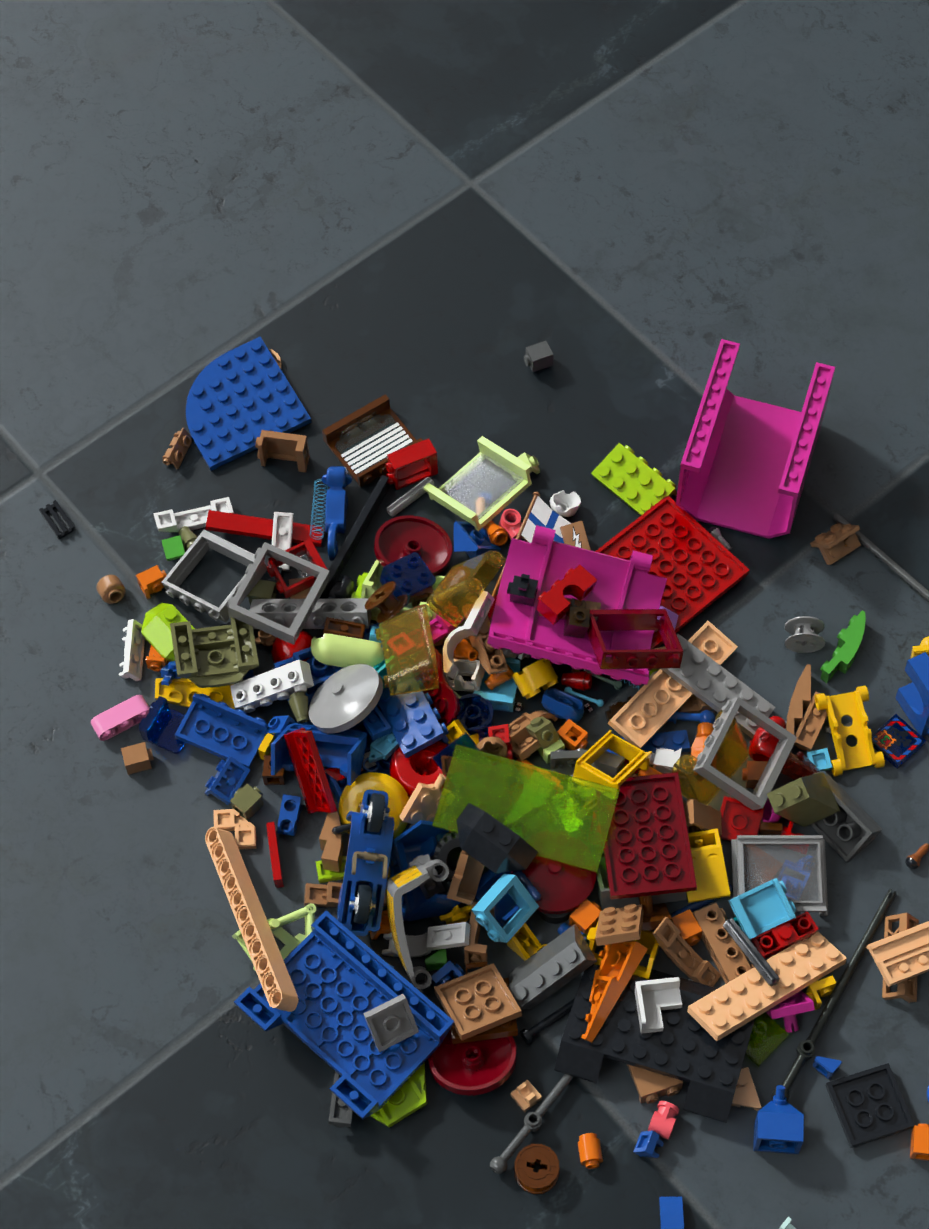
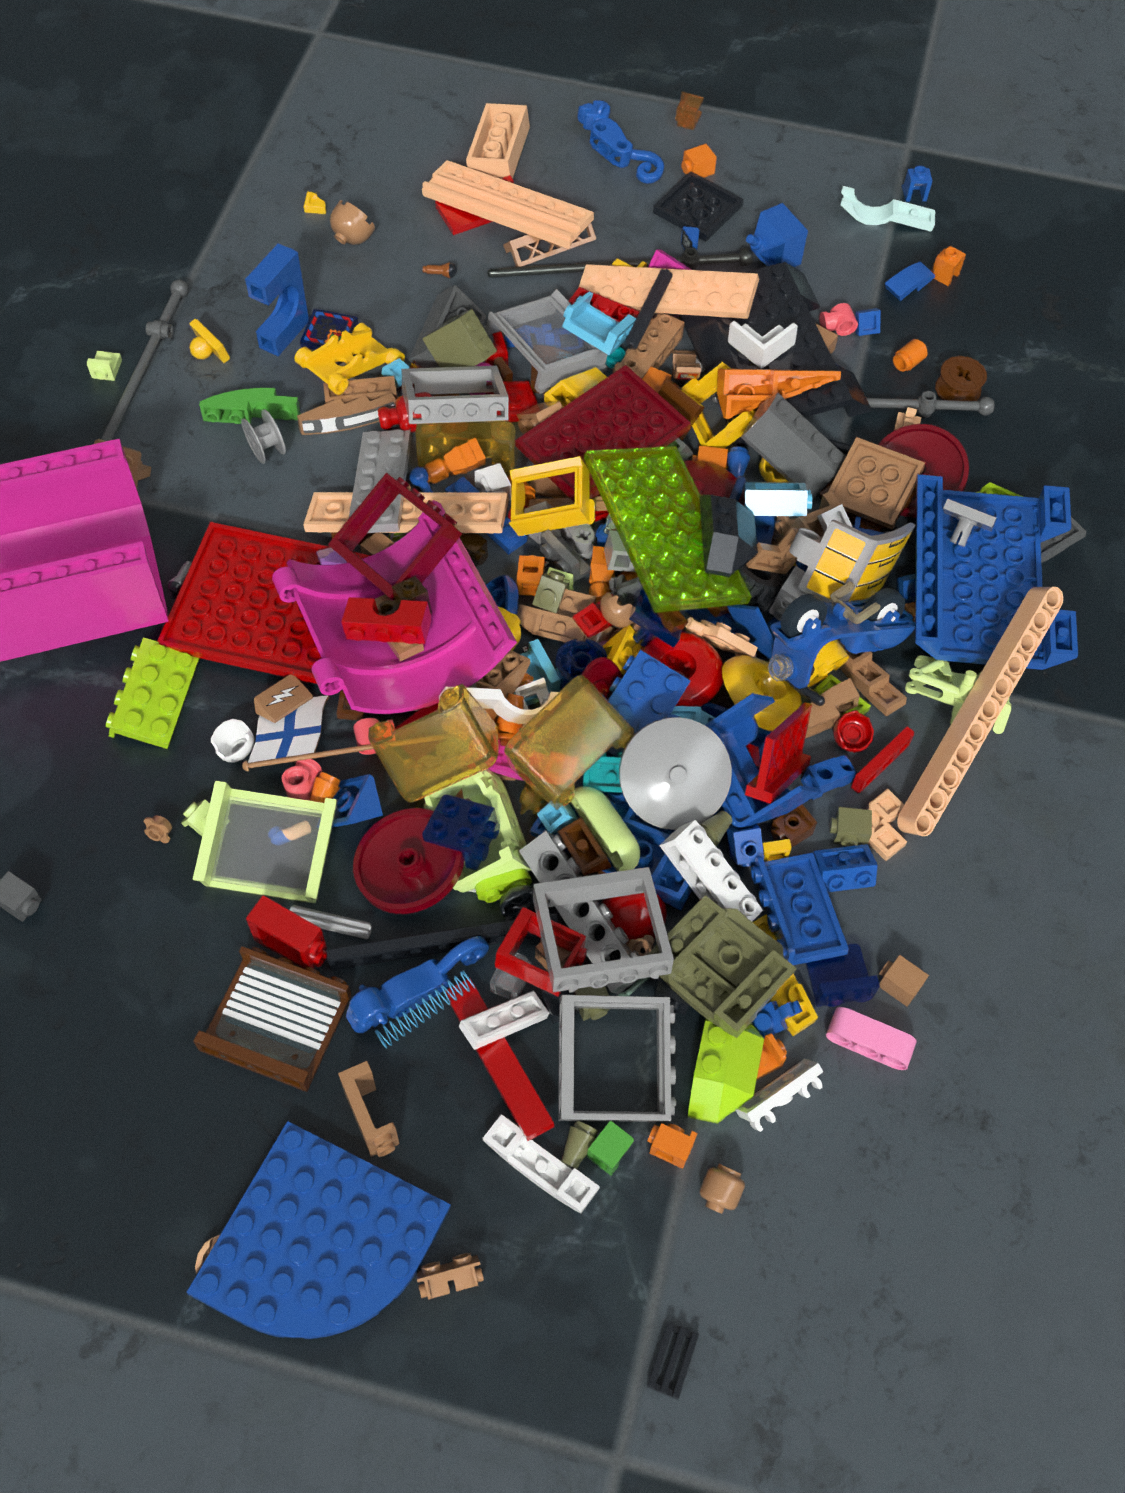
camera: 130 degrees left, 0 degrees up
reddish brown piece [365,581,408,624] -> none
black brick [507,574,538,606] -> none
medium nougat plate [595,904,644,946] -> none
none -> medium nougat plate [144,815,172,843]
none -> red hair [833,710,874,753]

